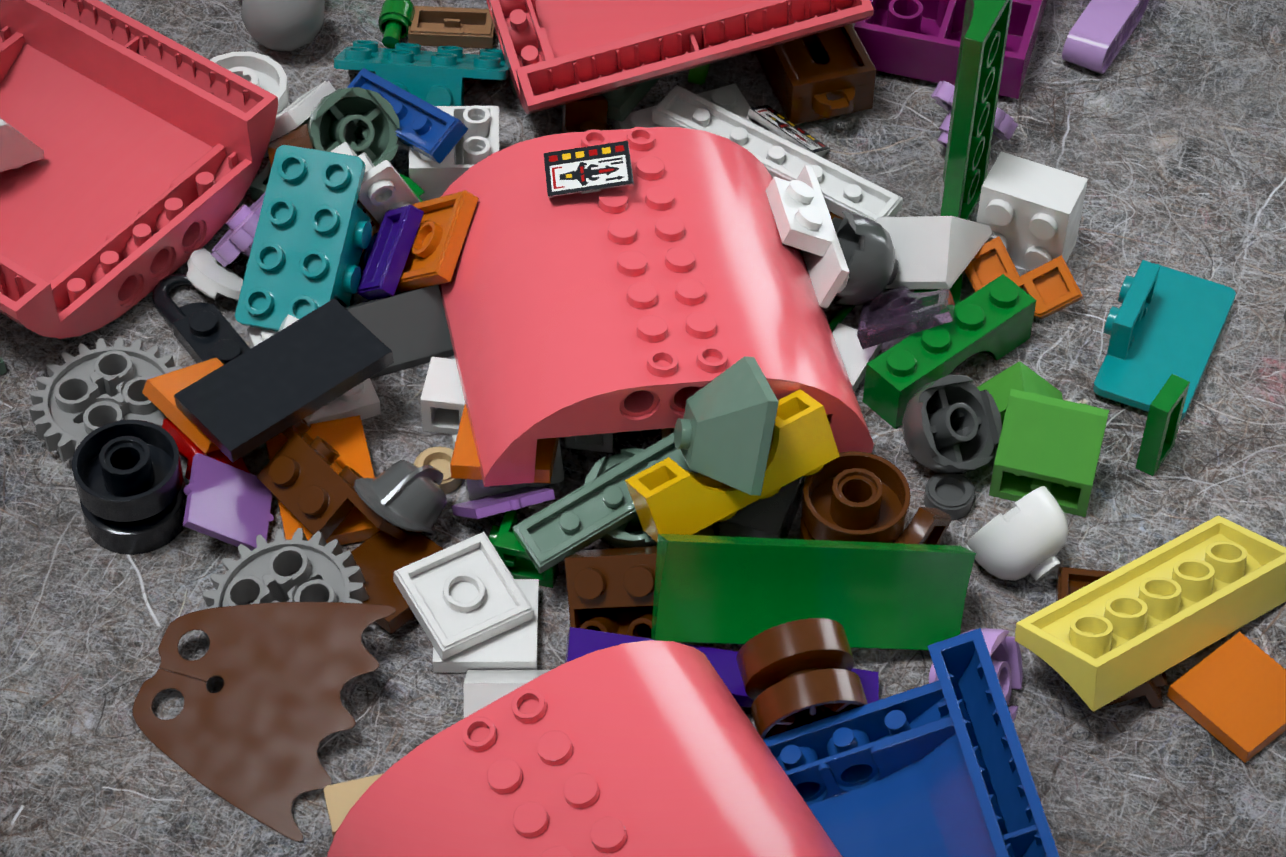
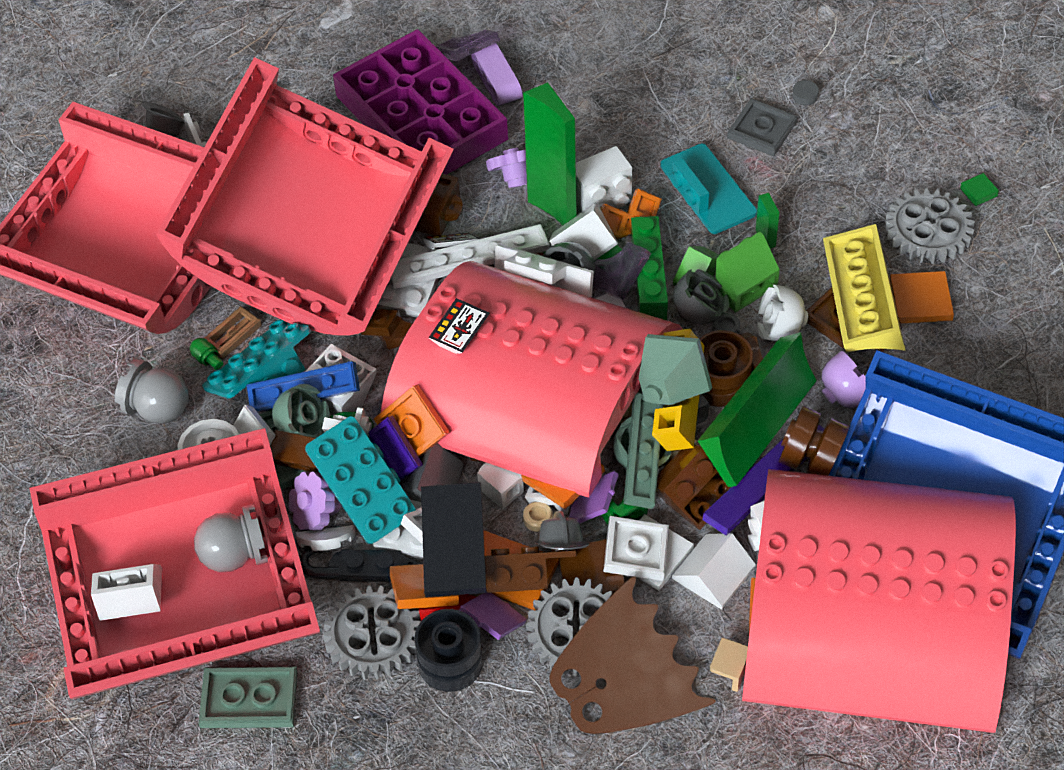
camera: 50 degrees left, 5 degrees up
none -> light grey tile [194,504,268,572]

